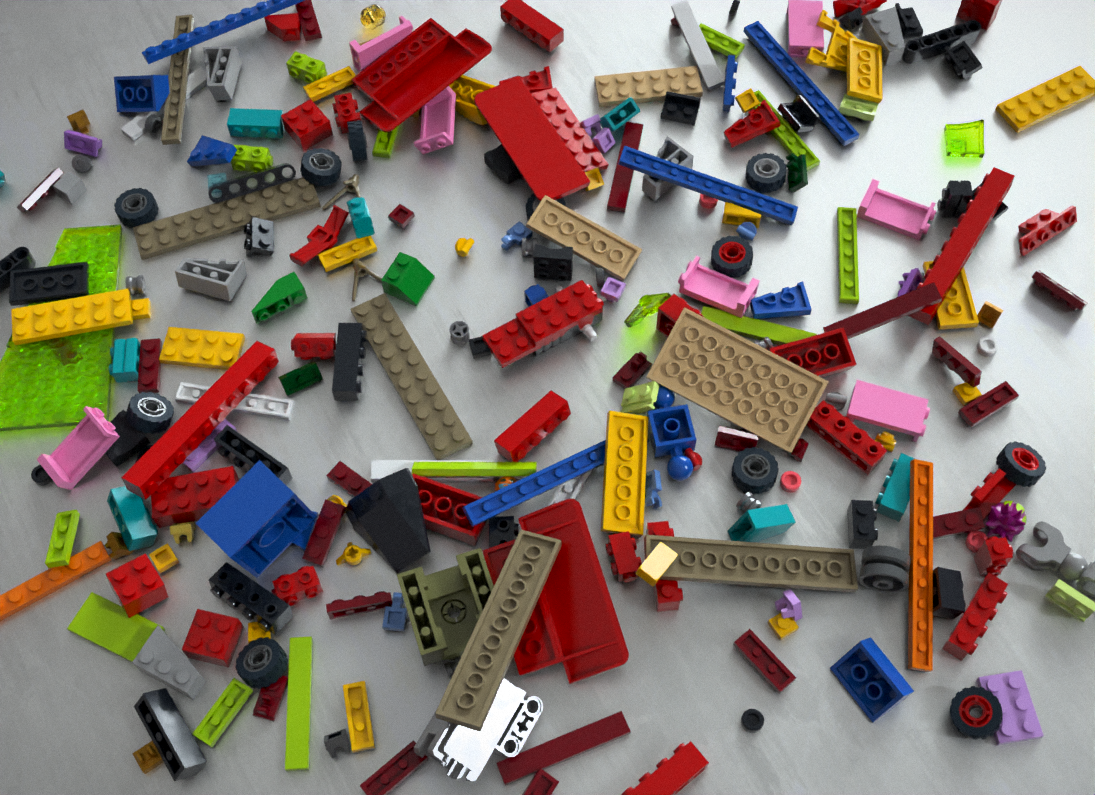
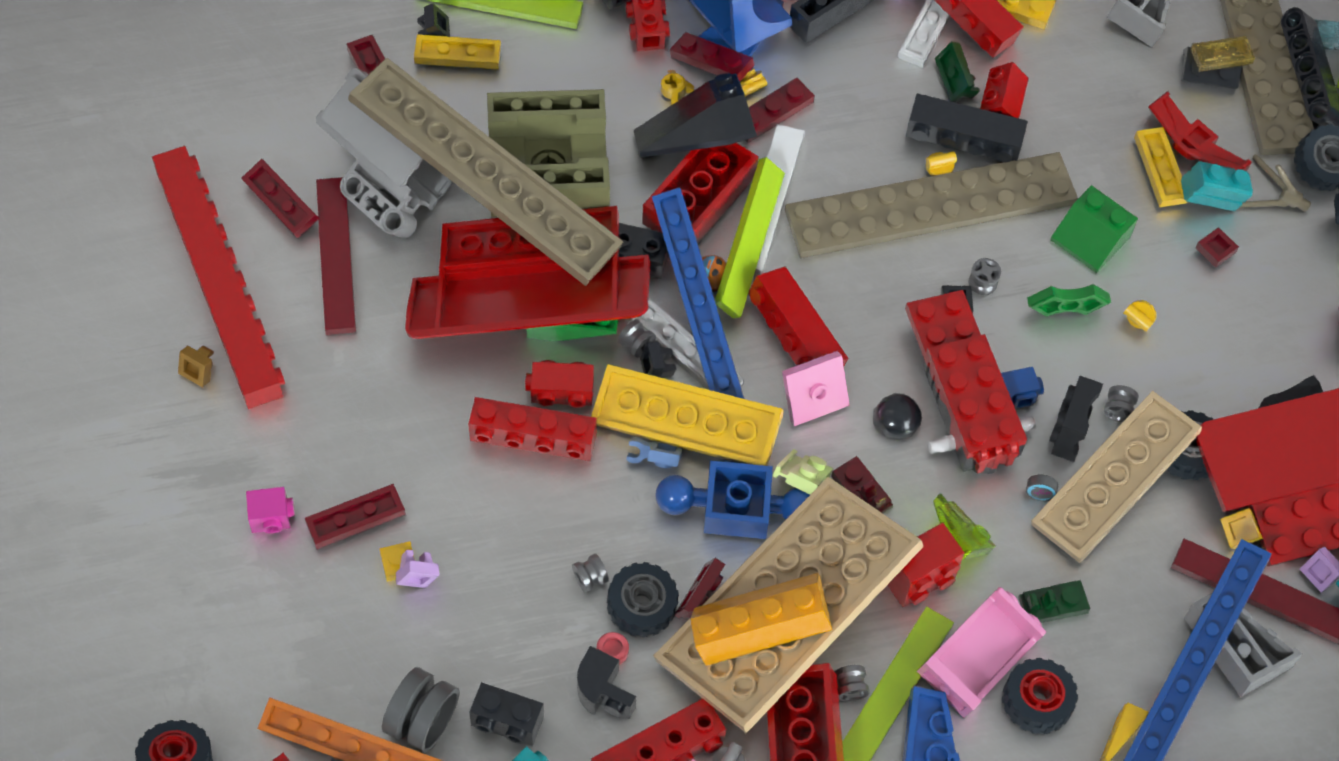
camera: 100 degrees right, 0 degrees up
green slope [251,272,307,323] -> none
dark red plate [326,591,393,619] -> none
dark tan plant [352,258,382,301] -> none
medium blue plate [501,221,533,251] -> none
lavender tile [600,277,626,302] -> none
slope [636,542,678,587] -> none
dark tan plate [644,535,858,593] -> none
red plate [684,448,702,471] -> none
teal slope [727,504,796,542] -> none
medium blue plate [736,222,757,241] -> none
black tile [741,709,764,733] -> none
dark red plate [789,438,809,462] -> none
blue slope [830,637,914,722] -> none
none -> dark pink brick [246,487,295,534]
none -> black brick [577,646,636,719]
none -> black tile [640,342,677,378]
none -> light orange slope [690,572,832,666]
none -> bright pink plate [782,351,850,426]
none -> black hair [873,393,922,439]
none -> yellow plate [925,151,957,176]
none -> dark green plate [1018,580,1091,623]
none -> green tile [1027,284,1111,317]
none -> clear yellow plate [1191,36,1255,72]

